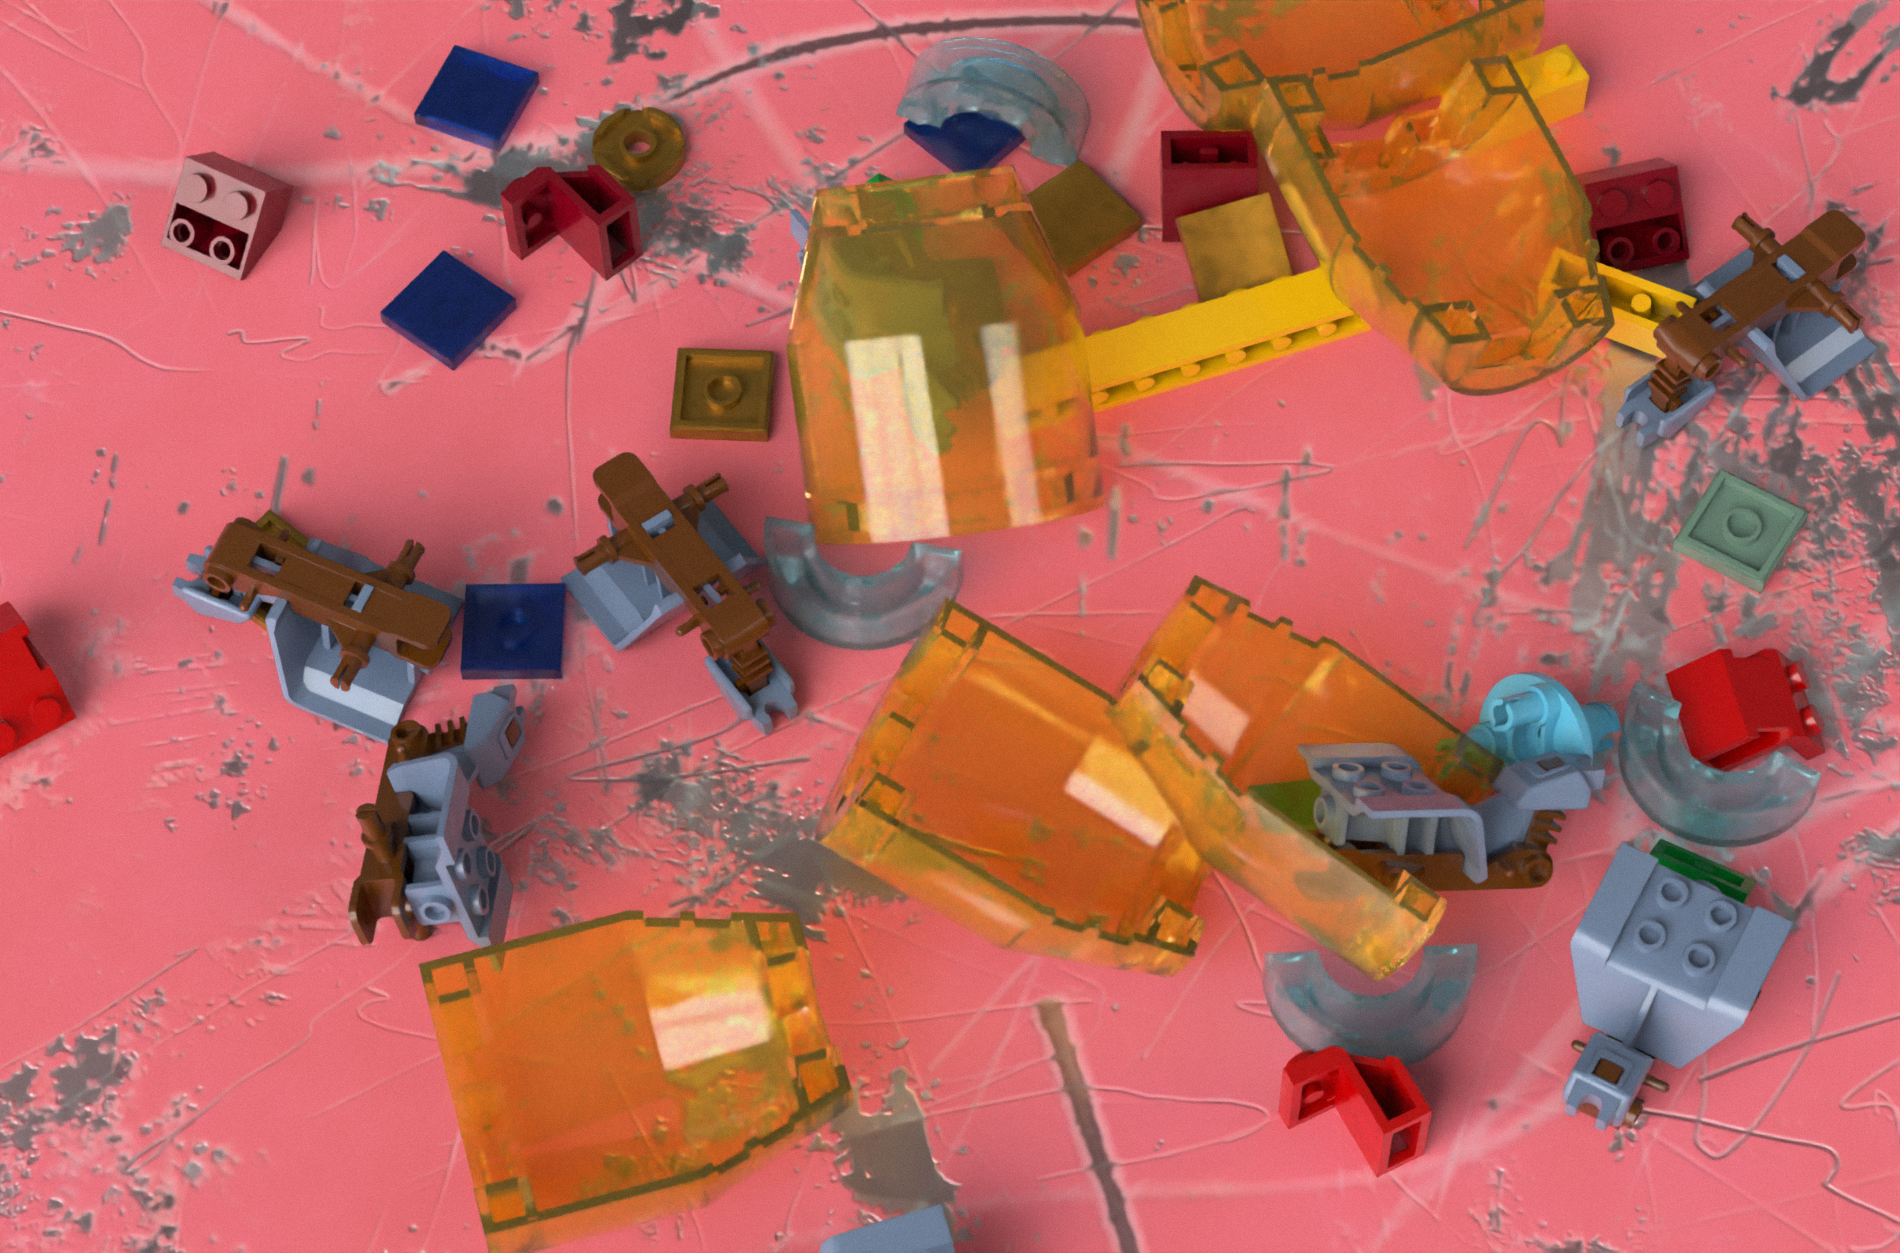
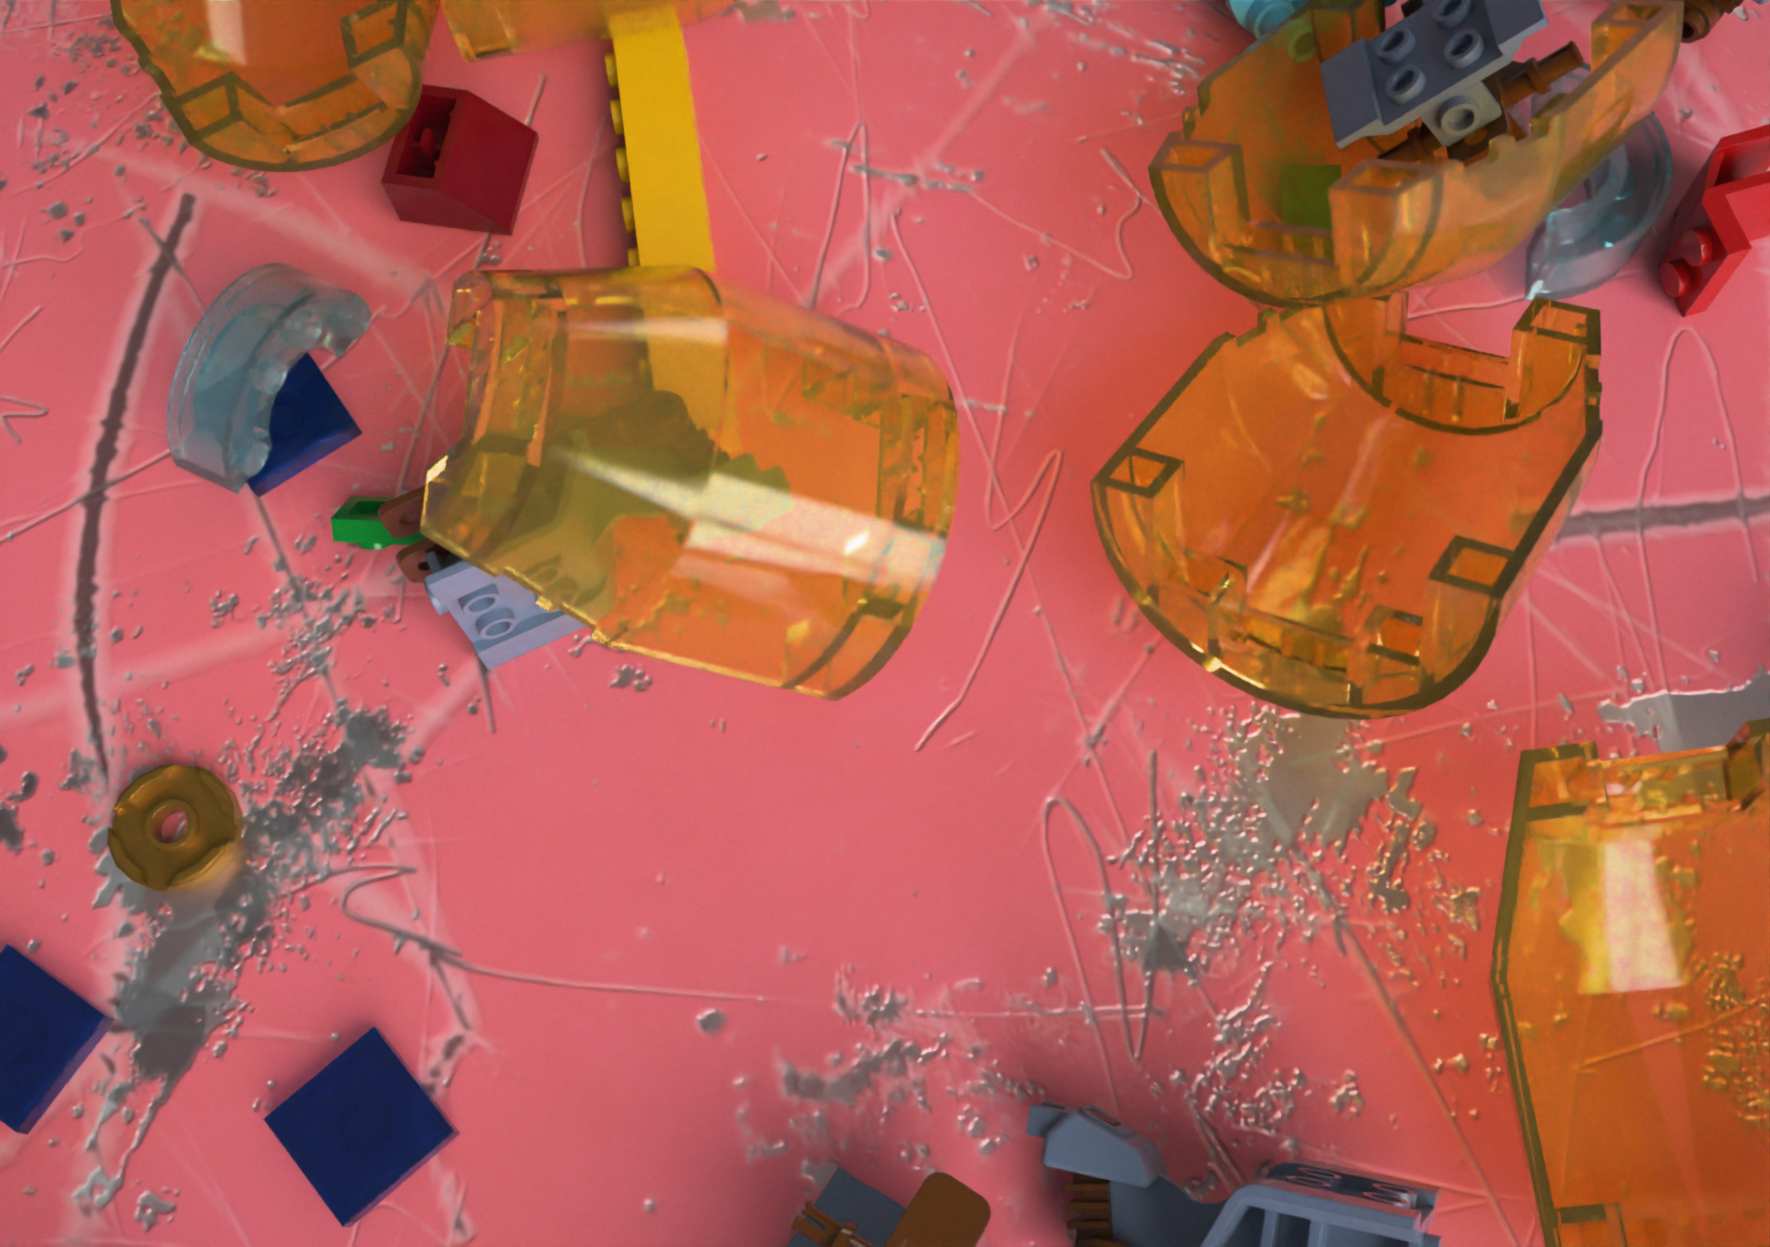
camera: 75 degrees left, 10 degrees up
clear blue tile [460,583,567,680] -> none
dark red piece [500,164,643,281] -> none
piece [560,452,799,736] -> none
pearl gold tile [670,348,775,442] -> none
clear light blue brick [763,516,963,650] -> none
pearl gold tile [1007,159,1141,278] -> none
pearl gold tile [1175,192,1293,303] -> none

